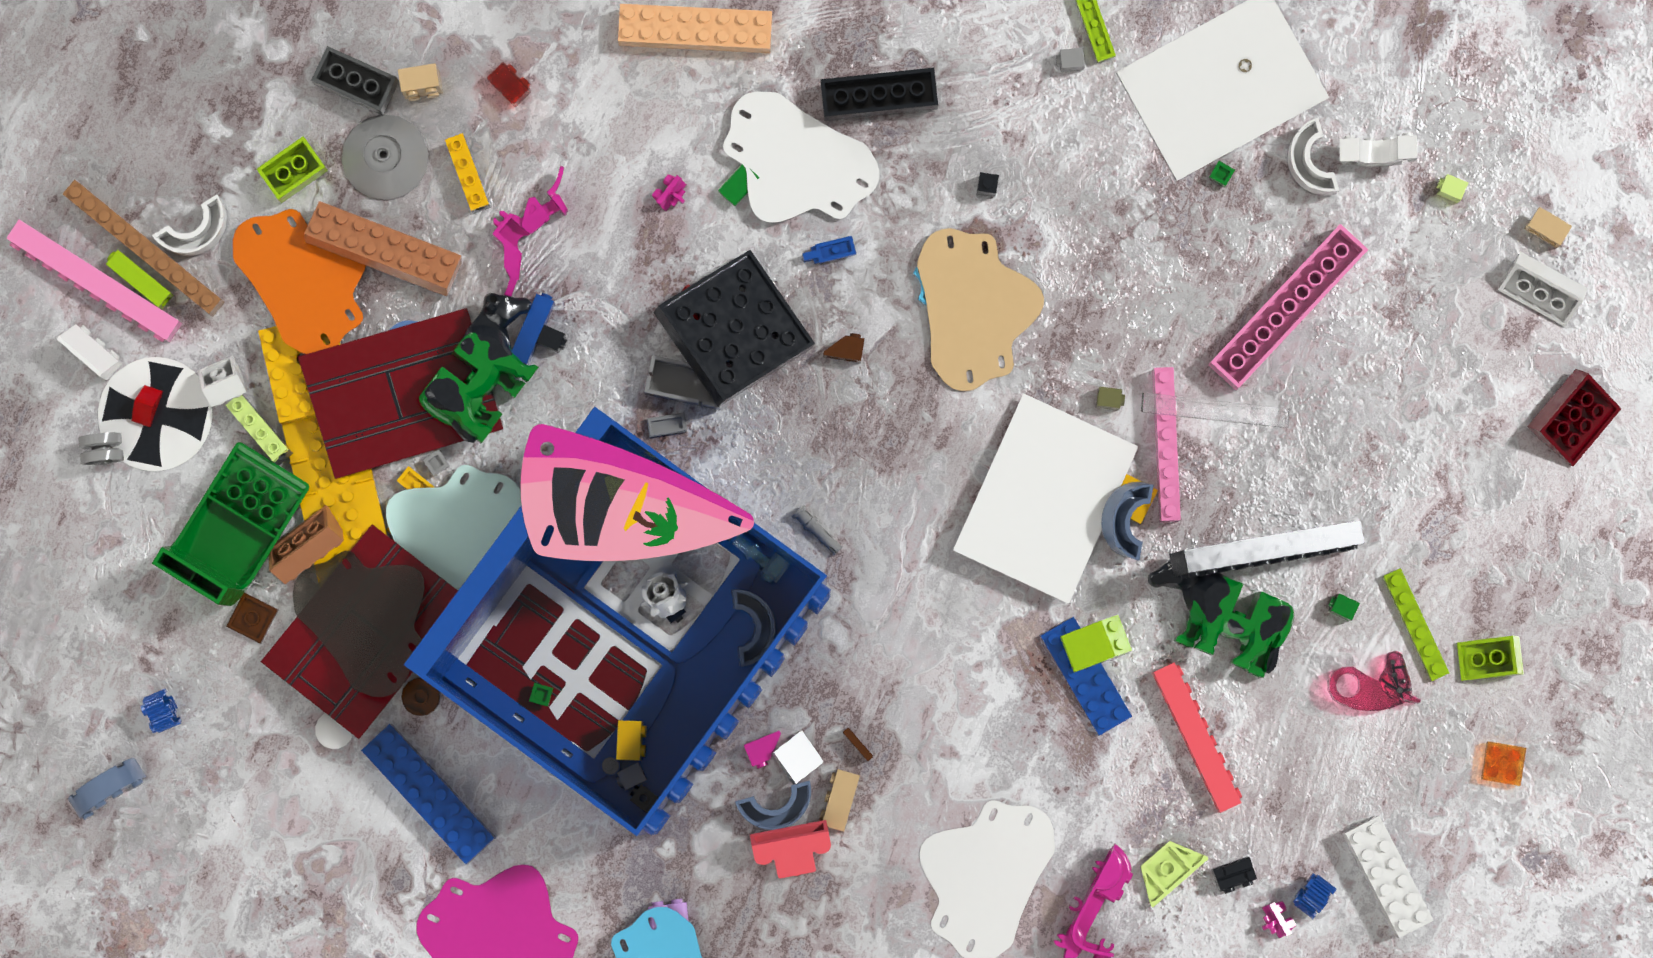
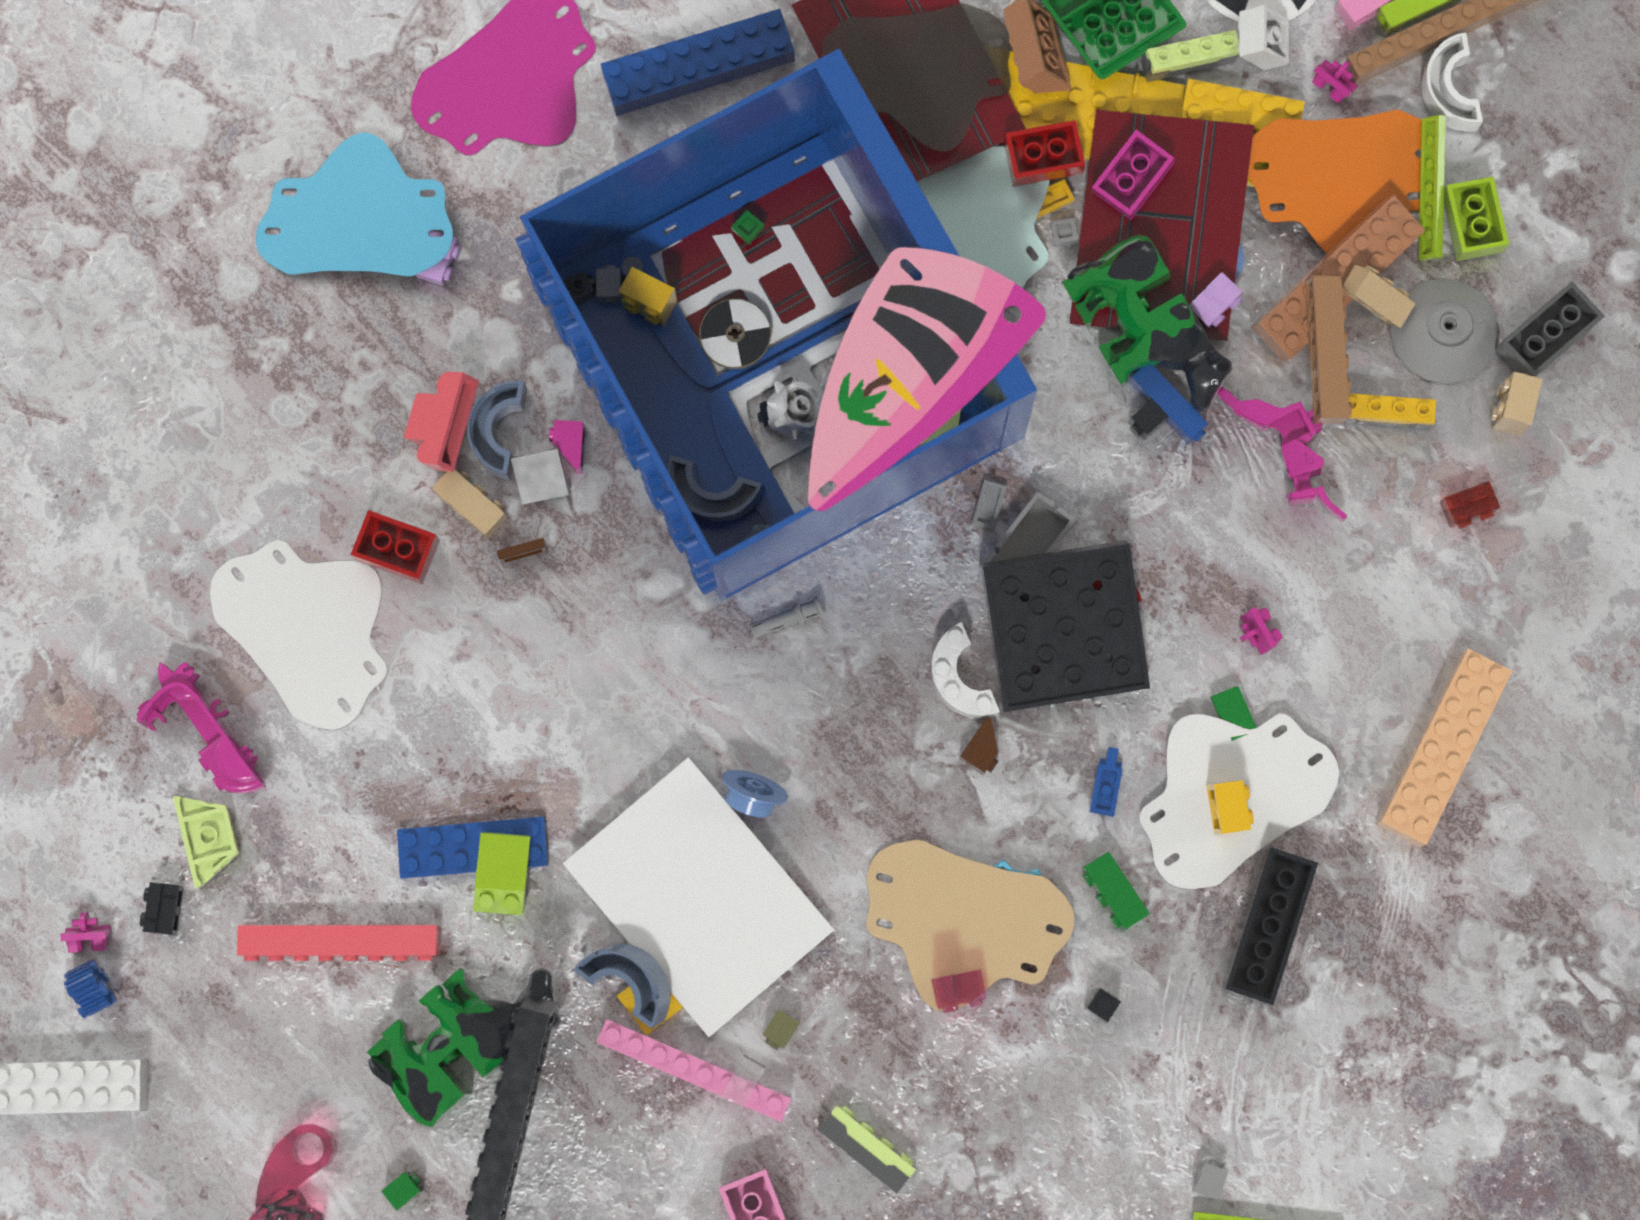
camera: 120 degrees right, 5 degrees down
none -> red brick [350,510,440,585]
none -> piece [699,299,771,369]
none -> medium blue piece [722,770,788,818]
none -> piece [818,1105,916,1194]
none -> white brick [931,622,1000,719]
none -> clear pink brick [931,969,987,1013]
none -> red brick [1003,120,1085,187]
none -> green brick [1081,851,1150,931]
none -> dark pink brick [1092,130,1175,221]
none -> lavender brick [1189,272,1243,329]
none -> yellow brick [1206,780,1254,834]
none -> medium nougat brick [1306,276,1352,424]
none -> dark pink hips [1312,60,1358,103]
none -> tan brick [1344,265,1415,328]
none -> lime plate [1419,115,1446,261]

